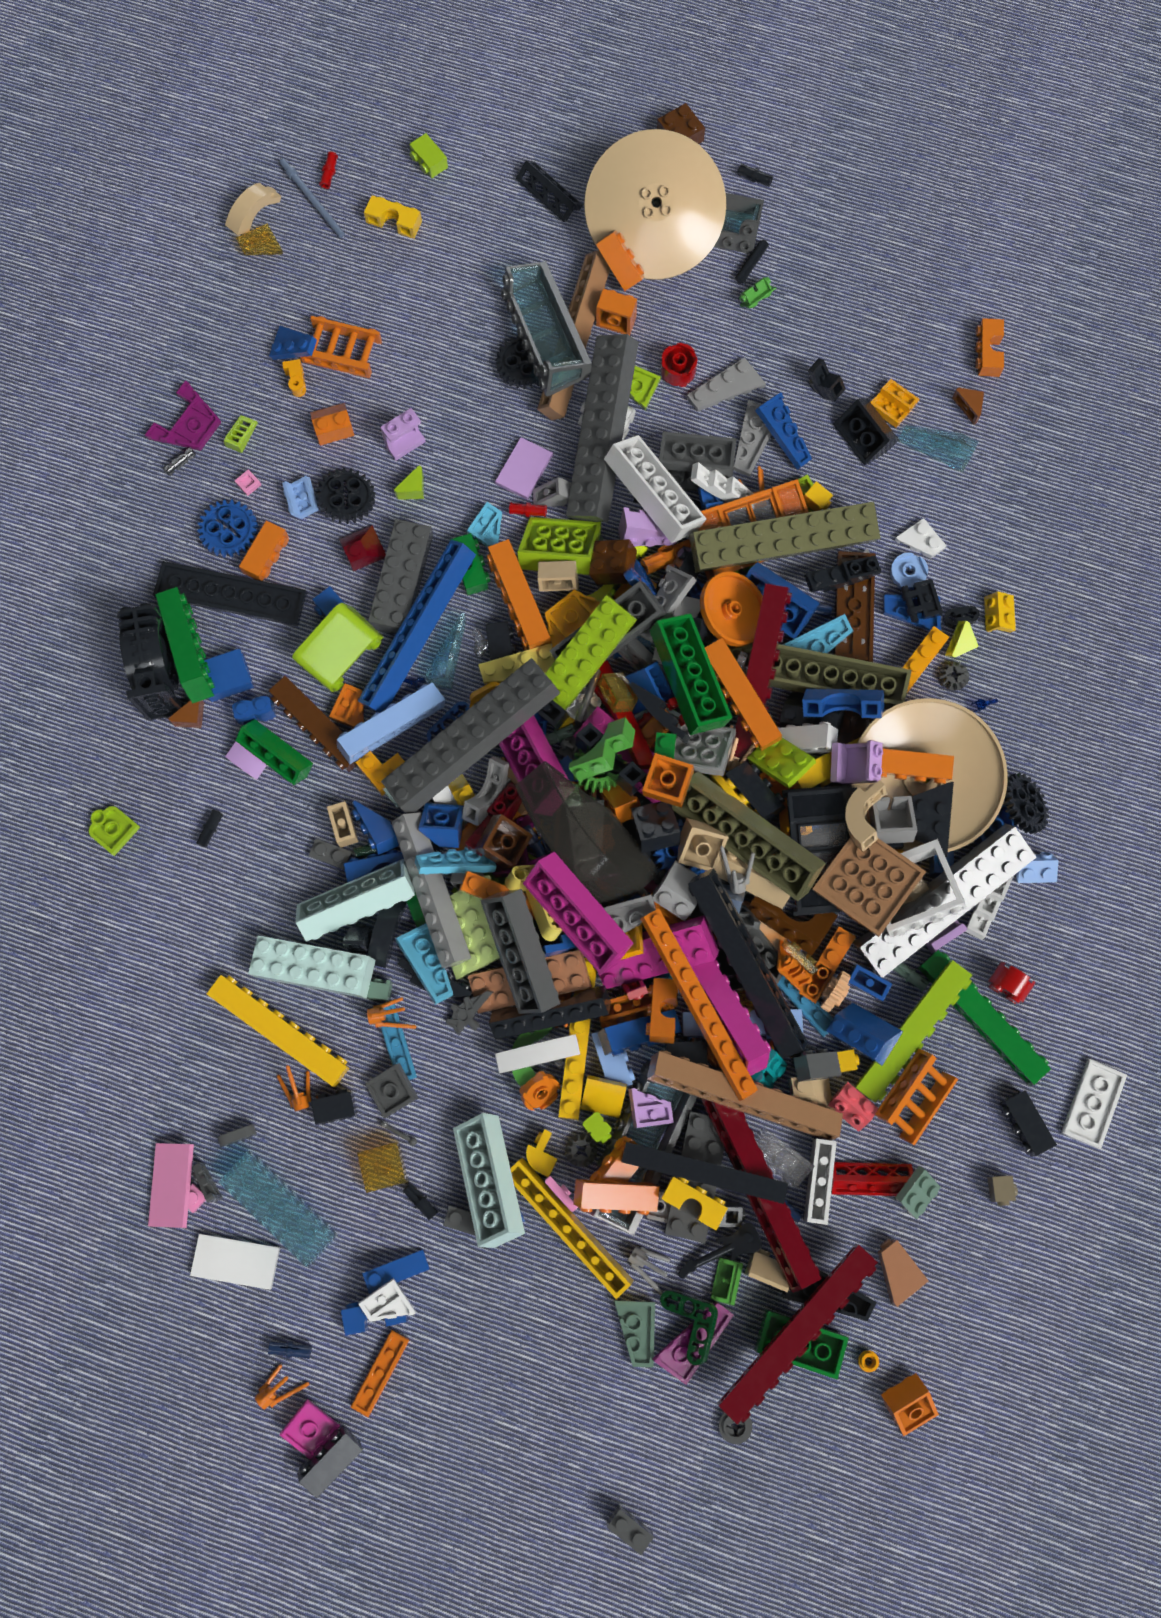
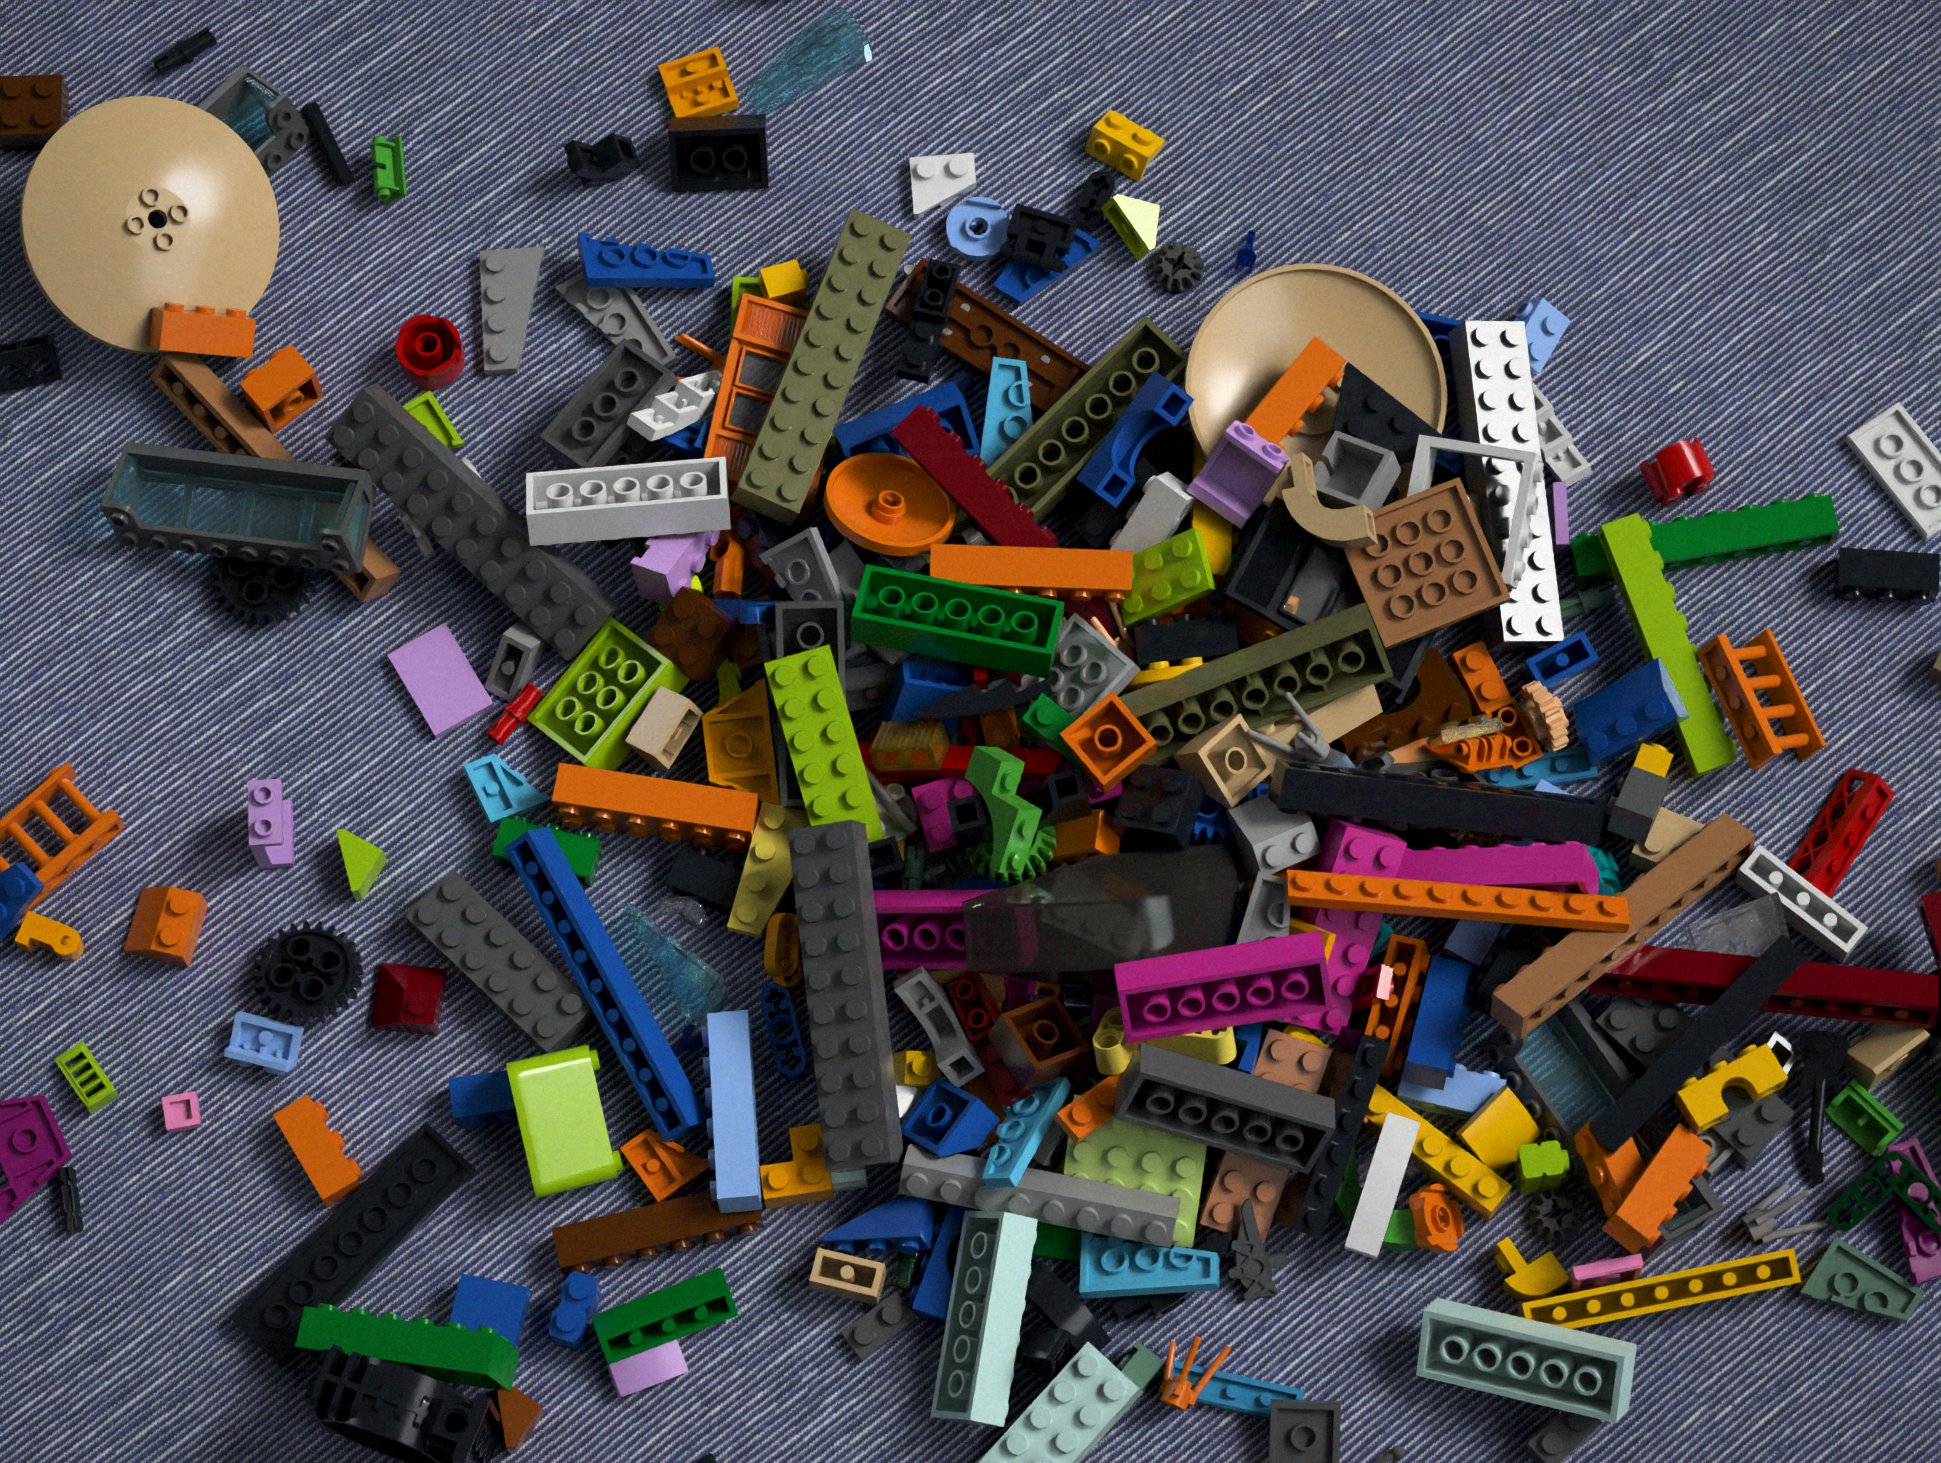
camera: 55 degrees left, 5 degrees down
blue gear [197,499,259,558] -> none
lavender wing [628,1088,674,1128] -> none
orange arch [646,978,678,1044] -> none
coral brick [828,1082,878,1132] -> none
sand green plate [895,1166,941,1219] -> none
light orange arch [902,626,949,693] -> none
black gear [1003,773,1049,834] -> none

